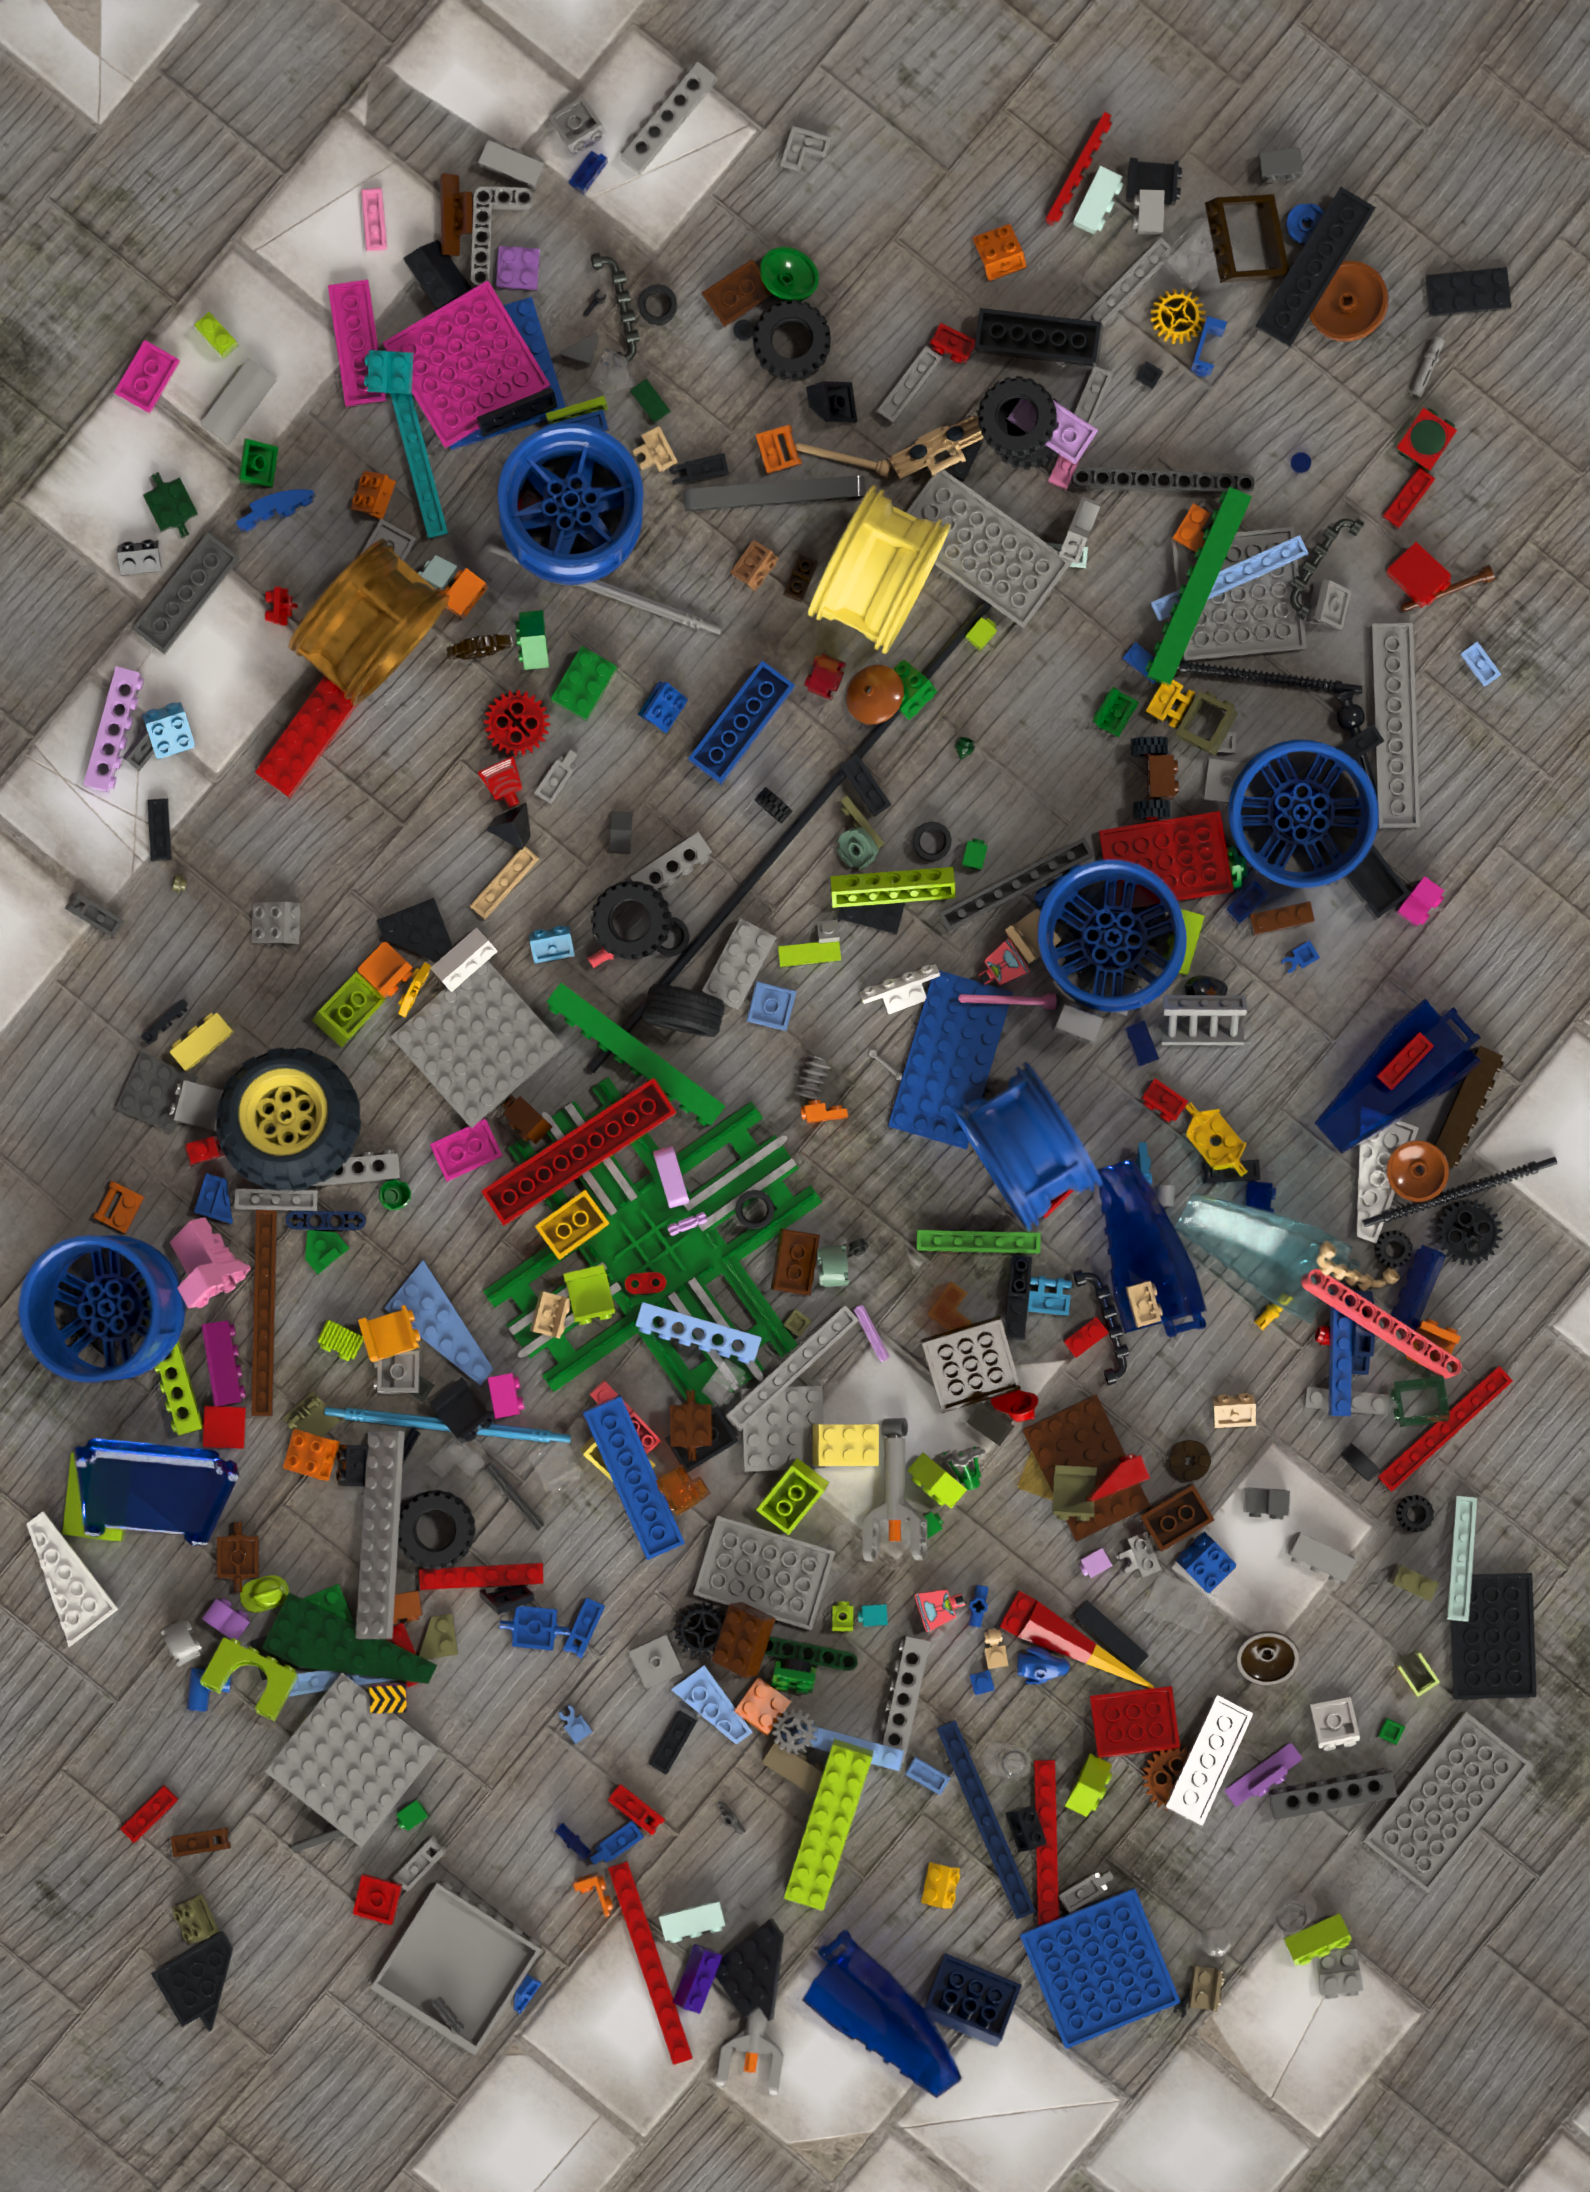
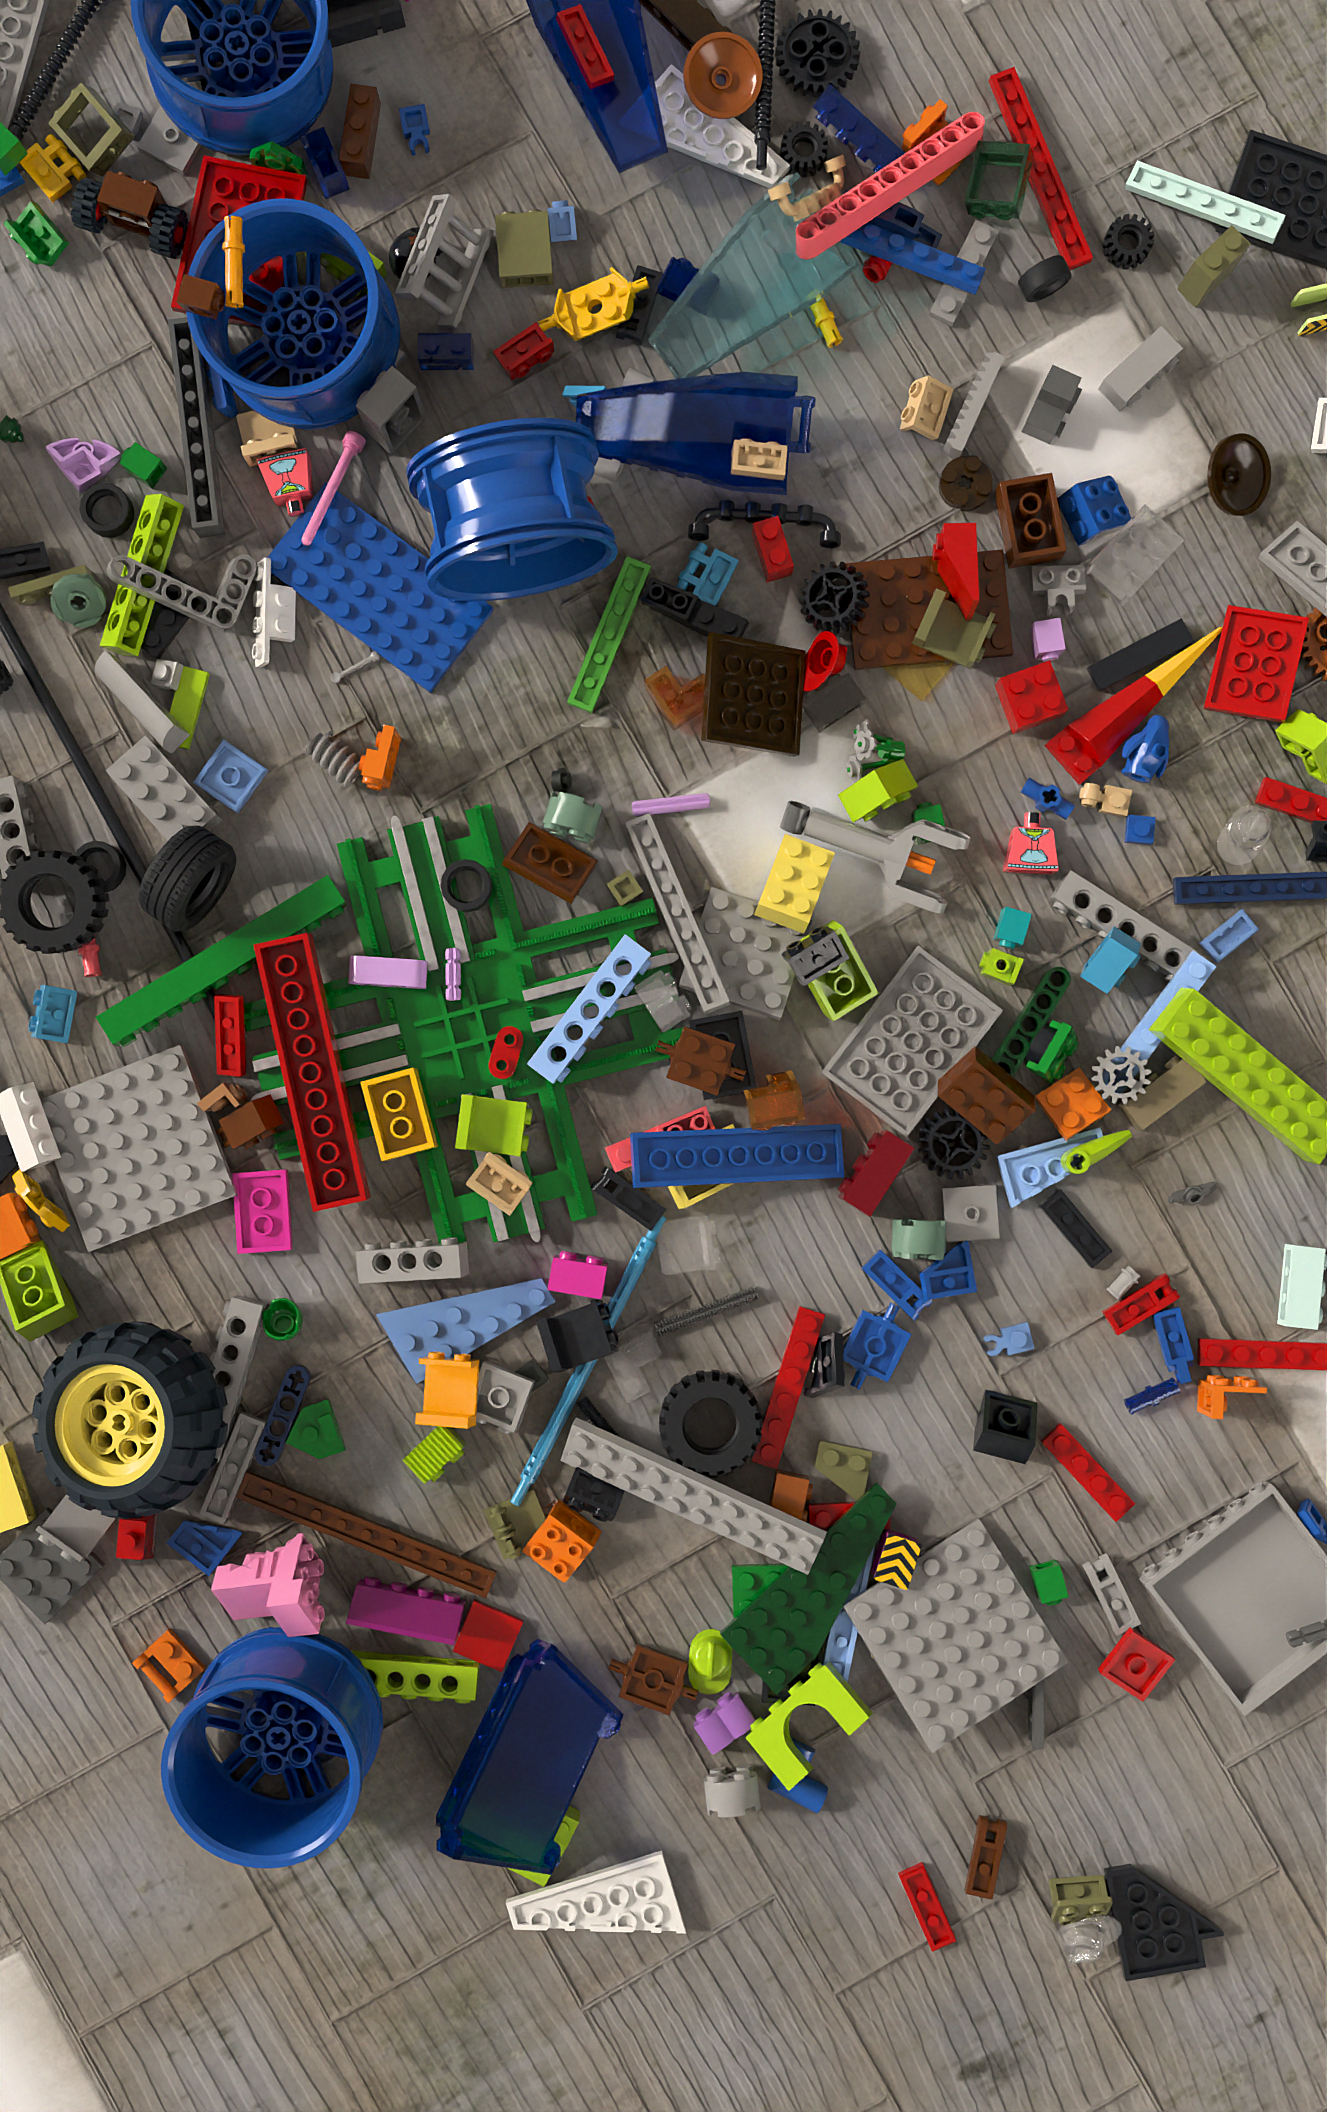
camera: 70 degrees left, 0 degrees up
none -> lavender brick [46,438,122,493]
none -> light grey brick [95,650,190,754]
none -> light grey beam [107,554,257,630]
none -> reddish brown brick [176,274,225,320]
none -> medium nougat bracket [197,1082,248,1112]
none -> red plate [214,994,246,1077]
none -> light orange pin [222,216,245,308]
none -> light grey brick [356,1237,470,1284]
none -> olive brick [495,209,554,288]
none -> medium blue bracket [547,200,577,242]
none -> black plate [590,1166,667,1231]
none -> bracket [781,926,849,987]
none -> black gear [798,561,870,634]
none -> dark red brick [837,1130,914,1217]
none -> sand green brick [891,1219,946,1260]
none -> blue wing [919,1241,977,1300]
none -> light grey gear [943,352,1005,459]
none -> black slope [973,1390,1037,1464]
none -> red brick [995,660,1069,734]
none -> red plate [1040,1423,1135,1522]
none -> clear piece [1057,1915,1122,1964]
none -> lime piece [1060,1130,1132,1174]
none -> dark azure brick [1080,926,1141,994]
none -> light grey pin [1106,1266,1141,1301]

